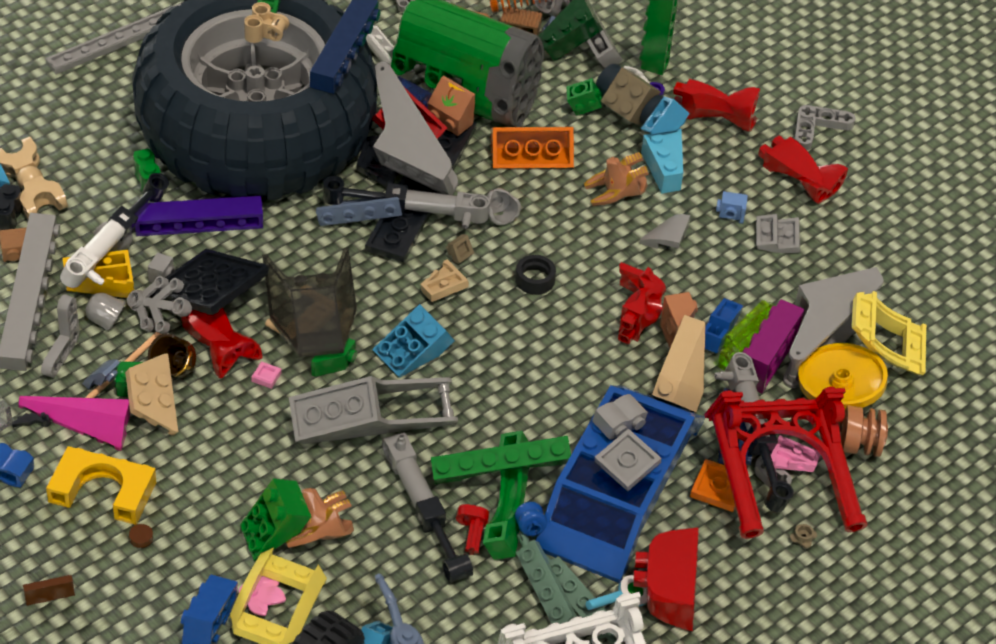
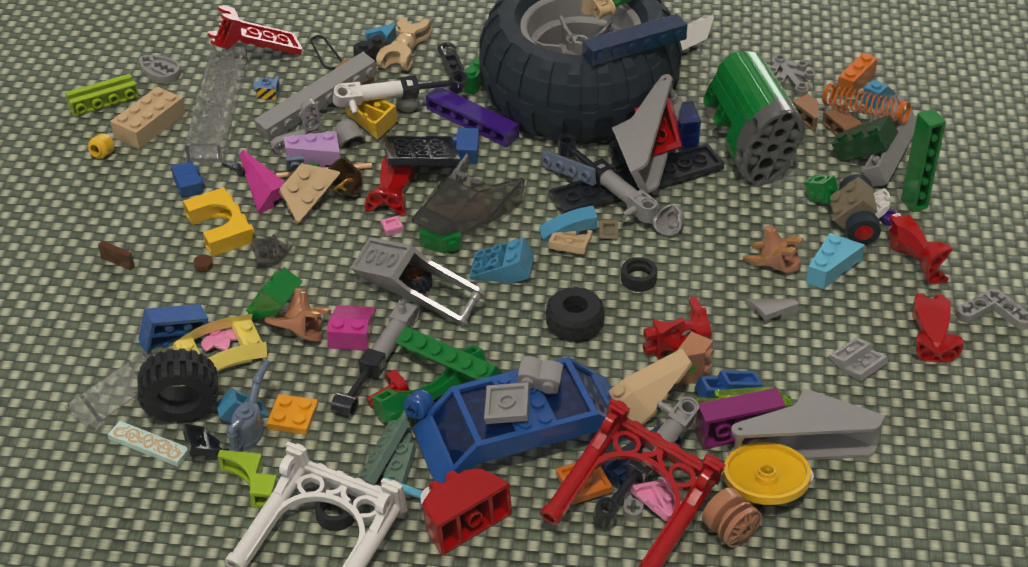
camera: 50 degrees right, 5 degrees down
light grey plant [127,276,192,334] -> none
light grey plate [148,252,175,283] -> none
nougat slope [427,76,475,136] -> none
orange slope [491,127,574,168] -> none
dark azure slope [641,96,690,134] -> none
medium blue brick [716,191,748,224] -> none
dark tan plate [790,524,817,548] -> none
light yellow wedge [852,291,927,375] -> none
none -> clear smoke slope [251,234,293,268]
none -> light orange plate [266,394,318,435]
none -> lavender wedge [284,131,341,168]
none -> dark pink slope [327,305,376,351]
none -> black plate [438,42,465,78]
none -> blue brick [454,128,479,164]
none -> dark azure slope [539,206,598,241]
none -> black tyre [546,287,605,342]

